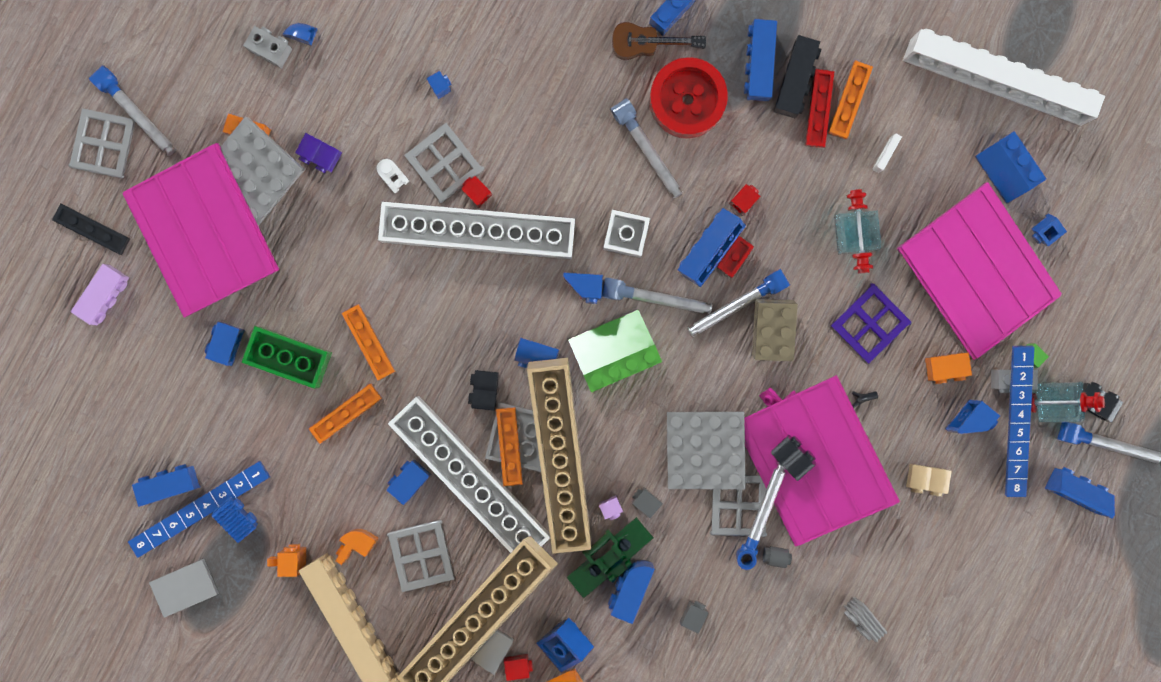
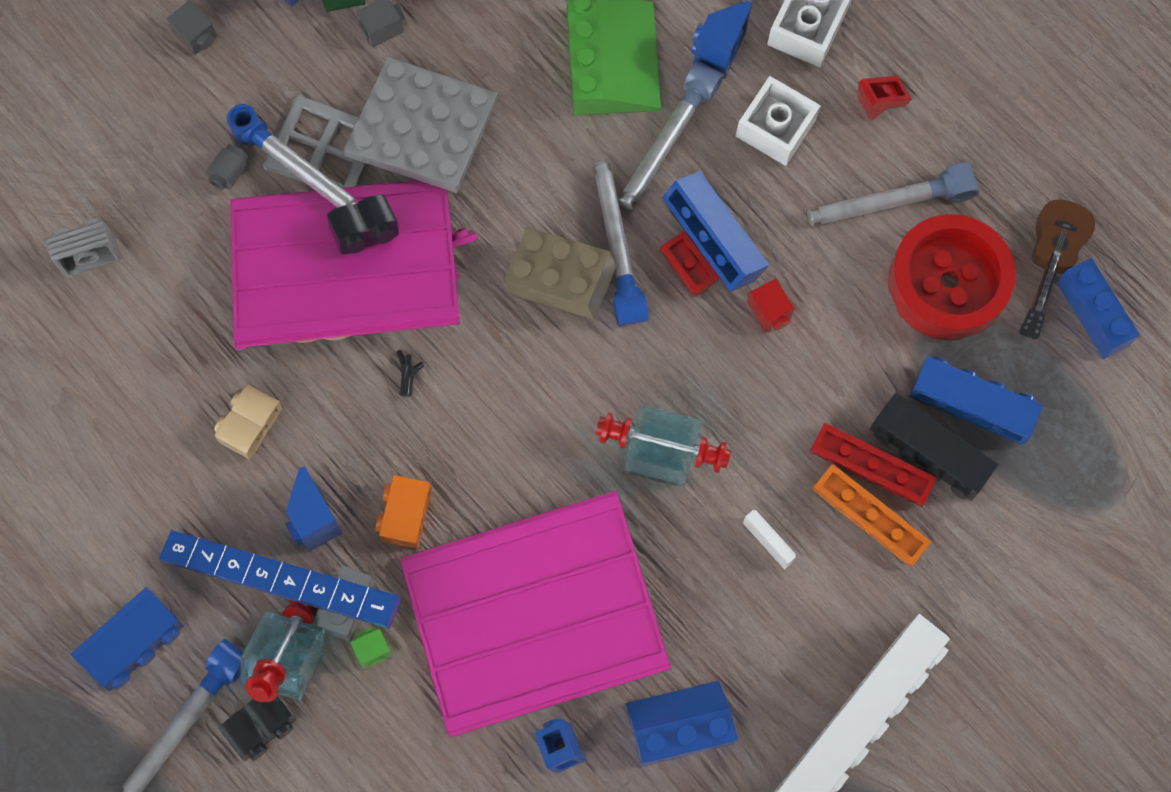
camera: 105 degrees right, 15 degrees down
dark purple window [831,283,912,364] -> none
none -> red slope [858,76,912,121]

